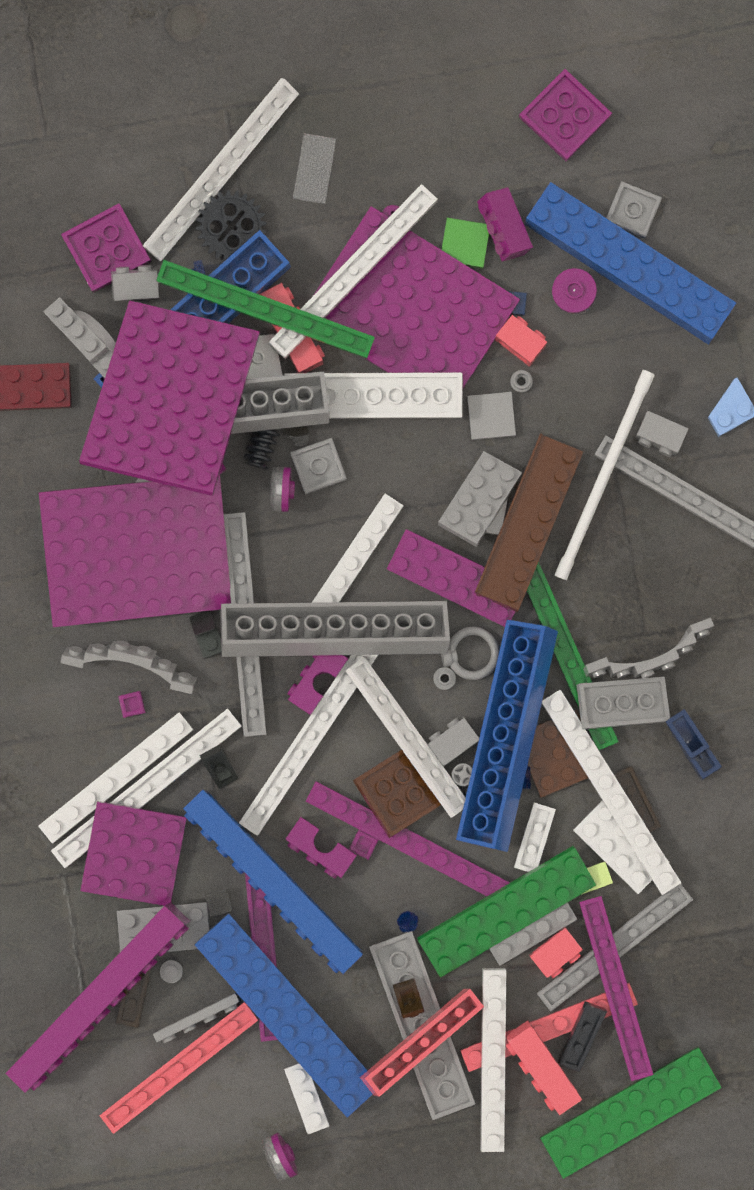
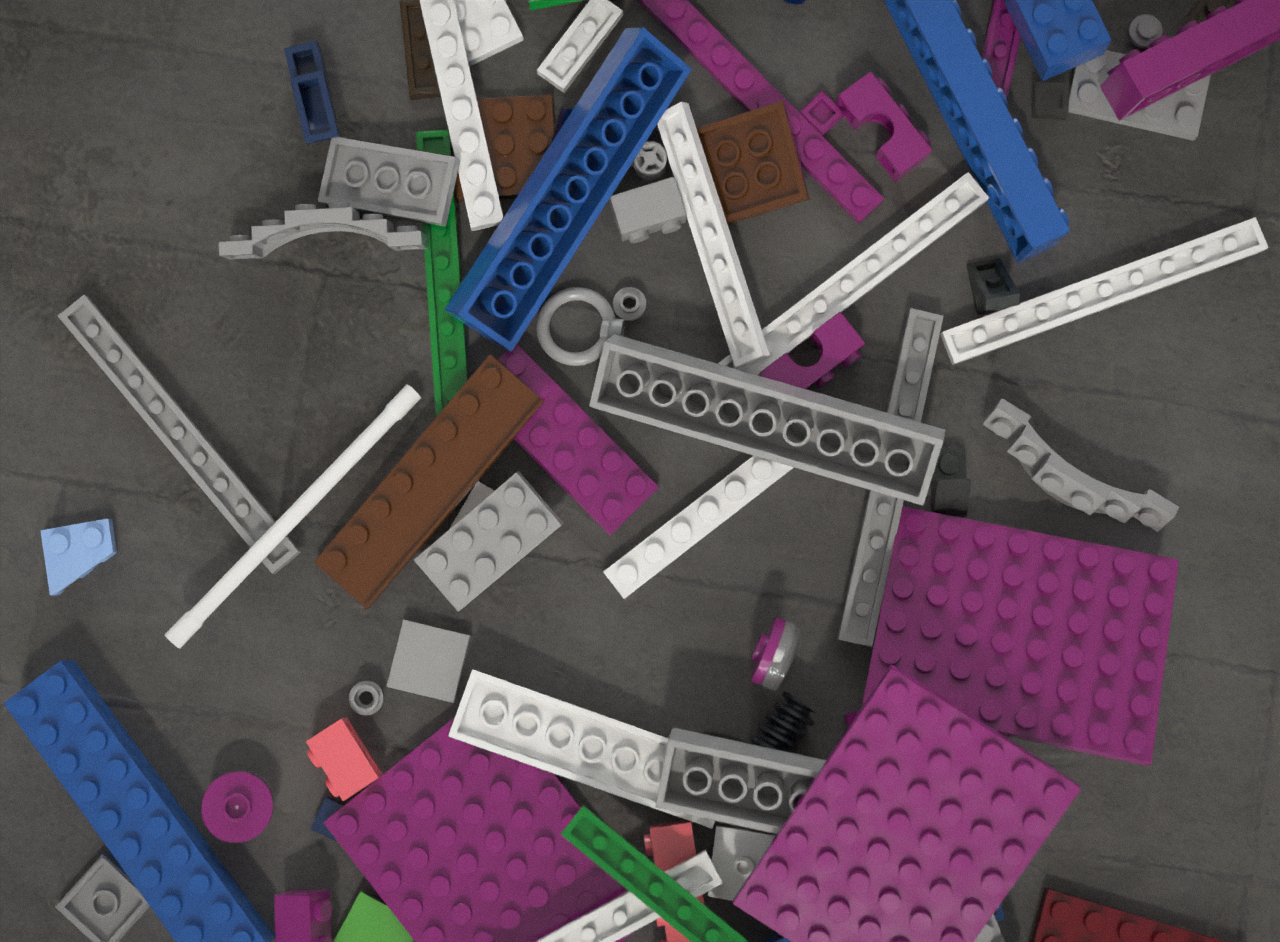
camera: 165 degrees left, 0 degrees up
white plate [39,712,193,844] -> none
magenta plate [80,801,186,906] -> none
magenta tile [118,691,146,718] -> none
light grey tile [290,438,347,495] -> none
light grey brick [635,411,689,457] -> none

